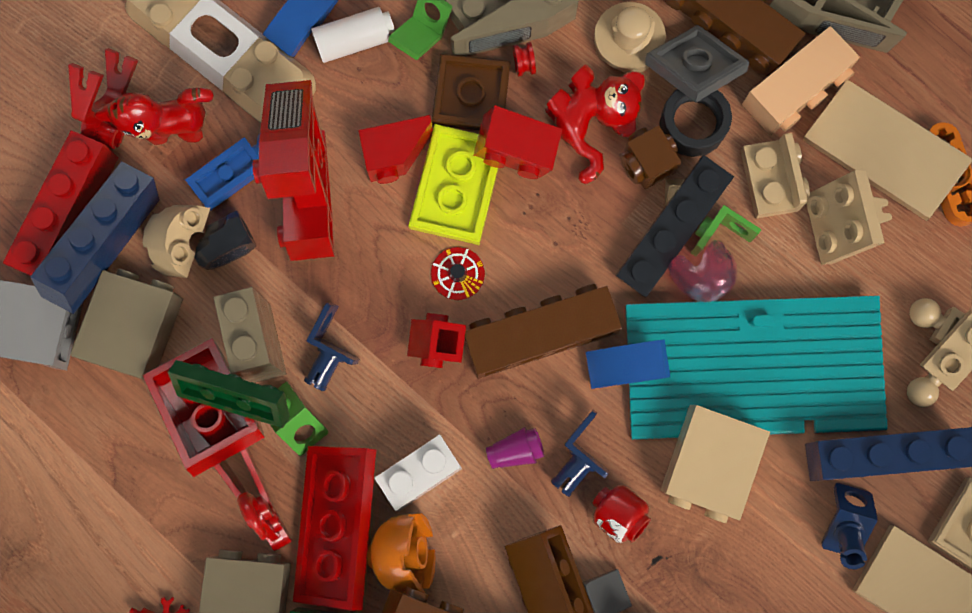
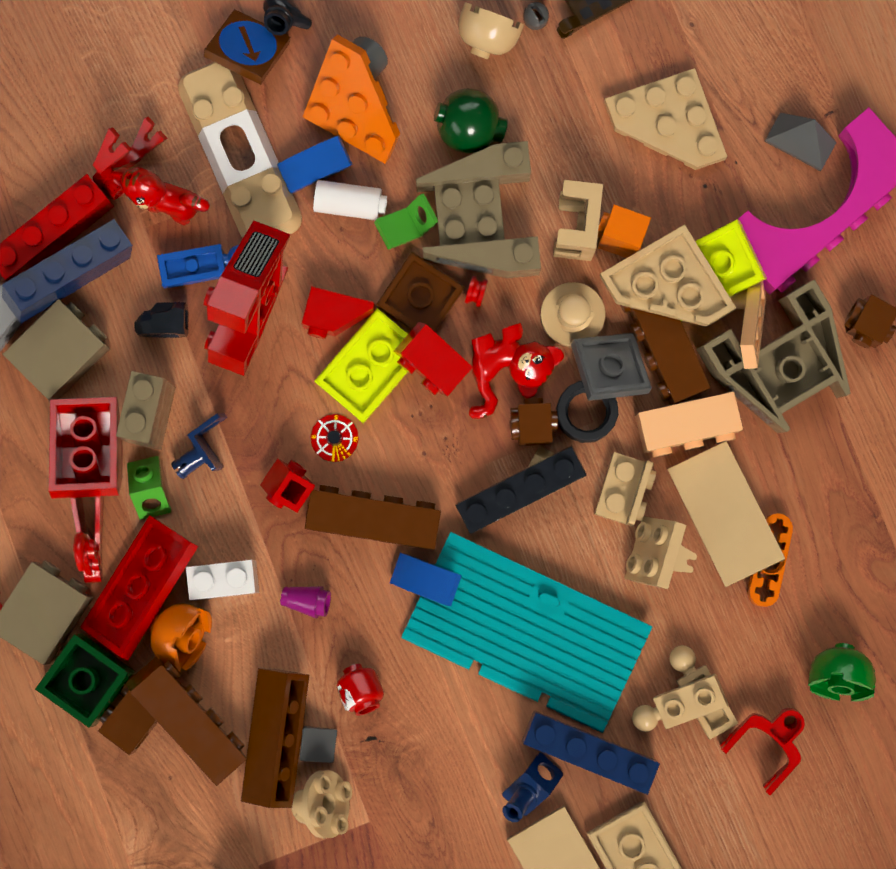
camera: 25 degrees right, 5 degrees up
tan cylinder [142,205,210,278] -> none
dark green plate [168,360,290,428] -> none
dark blue bracket [551,409,609,497] -> none
tan brick [660,405,770,523] -> none
clear pink helmet [668,240,738,302] -> none
bright green bracket [691,205,761,257] -> none

